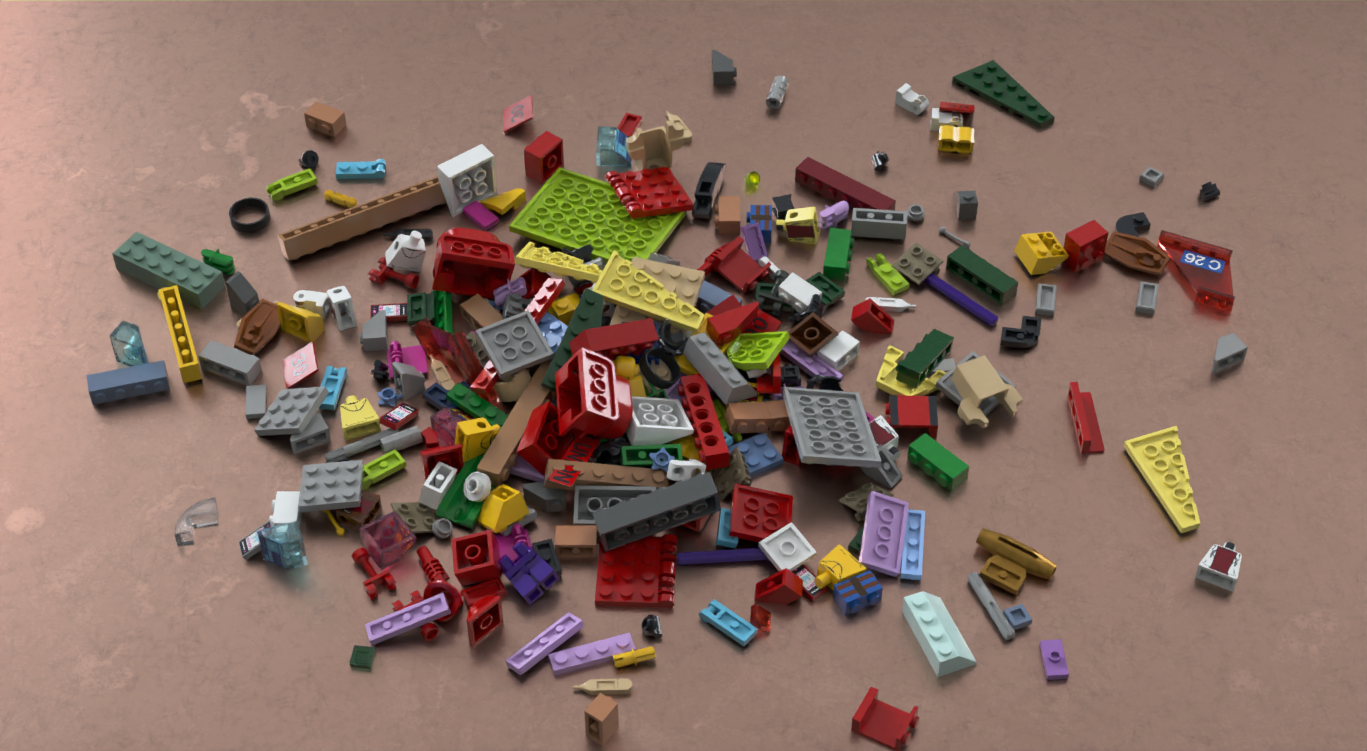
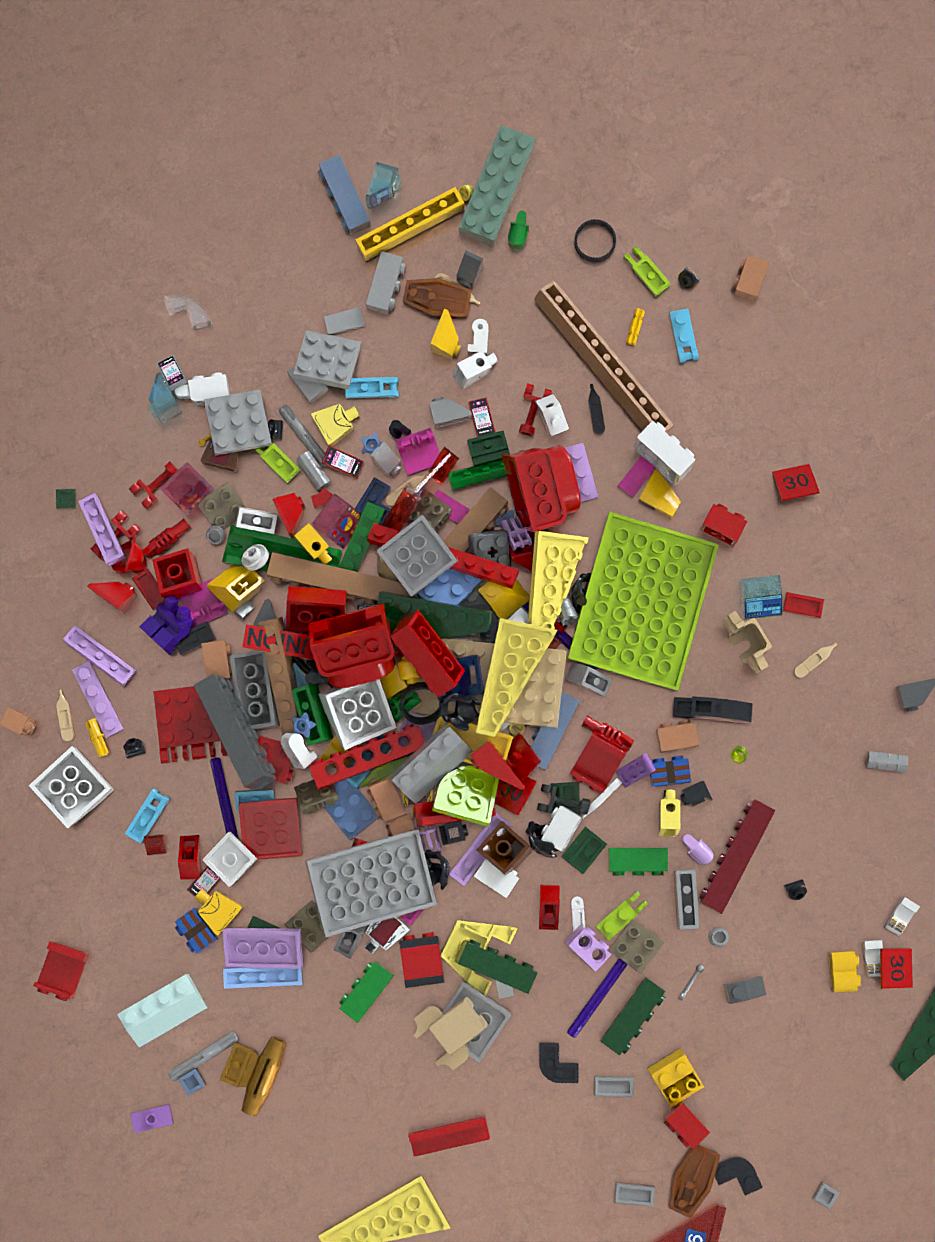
camera: 85 degrees right, 35 degrees up
piece [282,342,319,389] -> none
red hinge [605,167,694,218] -> none
none -> white slope [29,746,114,828]
none -> lavender brick [564,925,612,972]

